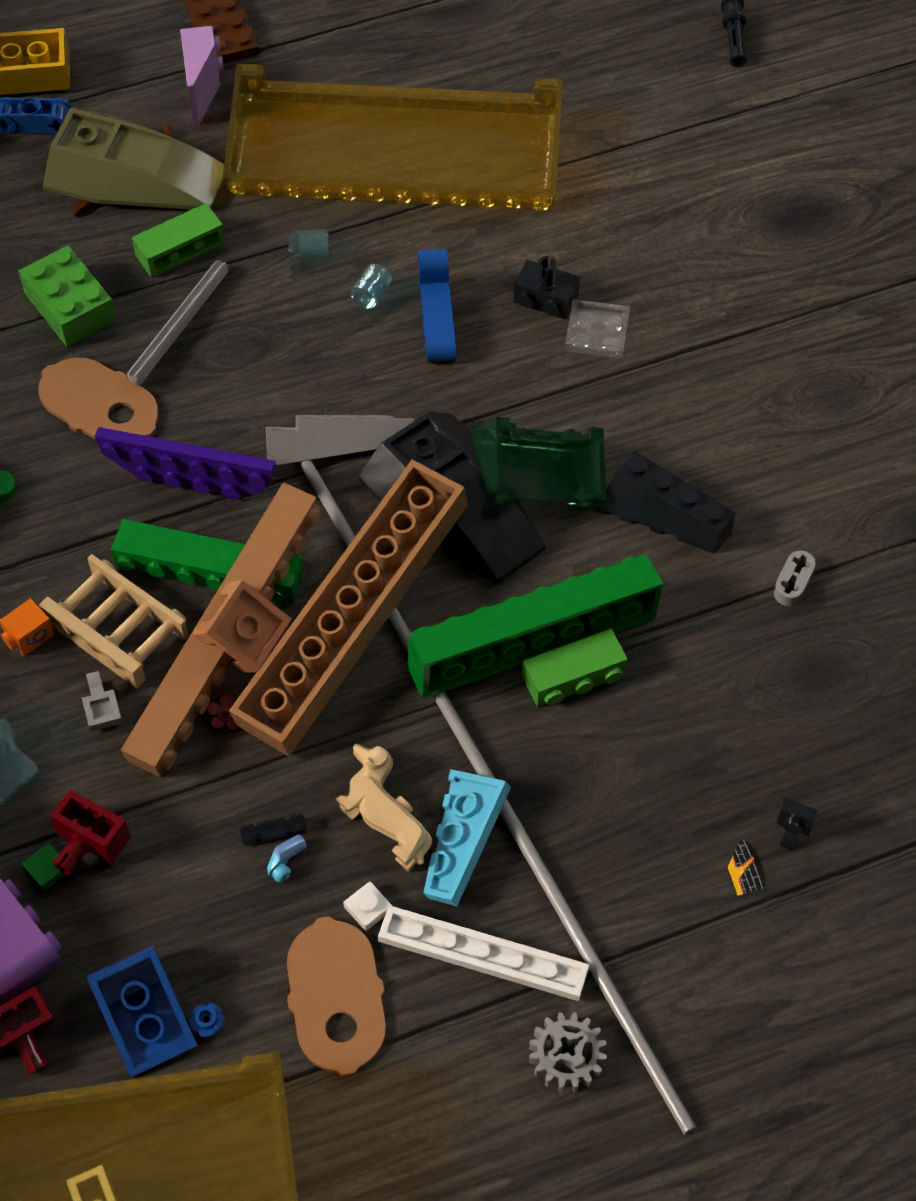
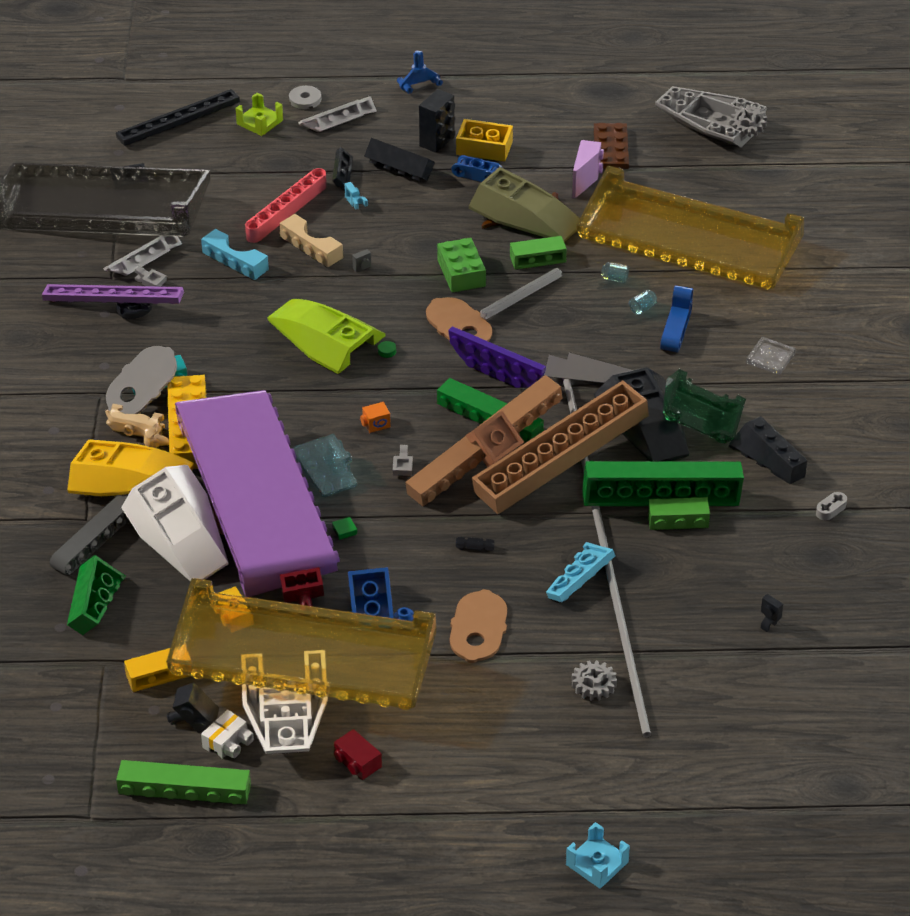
camera: 20 degrees right, 15 degrees down
tan fence [39,554,189,689] -> none
dark red brick [50,790,131,876] -> none
dark red plant [207,695,239,731] -> none
arm [267,835,307,883] -> none
tan animal [336,743,432,873] -> none
white plate [343,881,392,931] -> none
white plate [378,905,589,1001] -> none
black brick [513,256,580,319] -> none
sticker [728,840,765,896] -> none

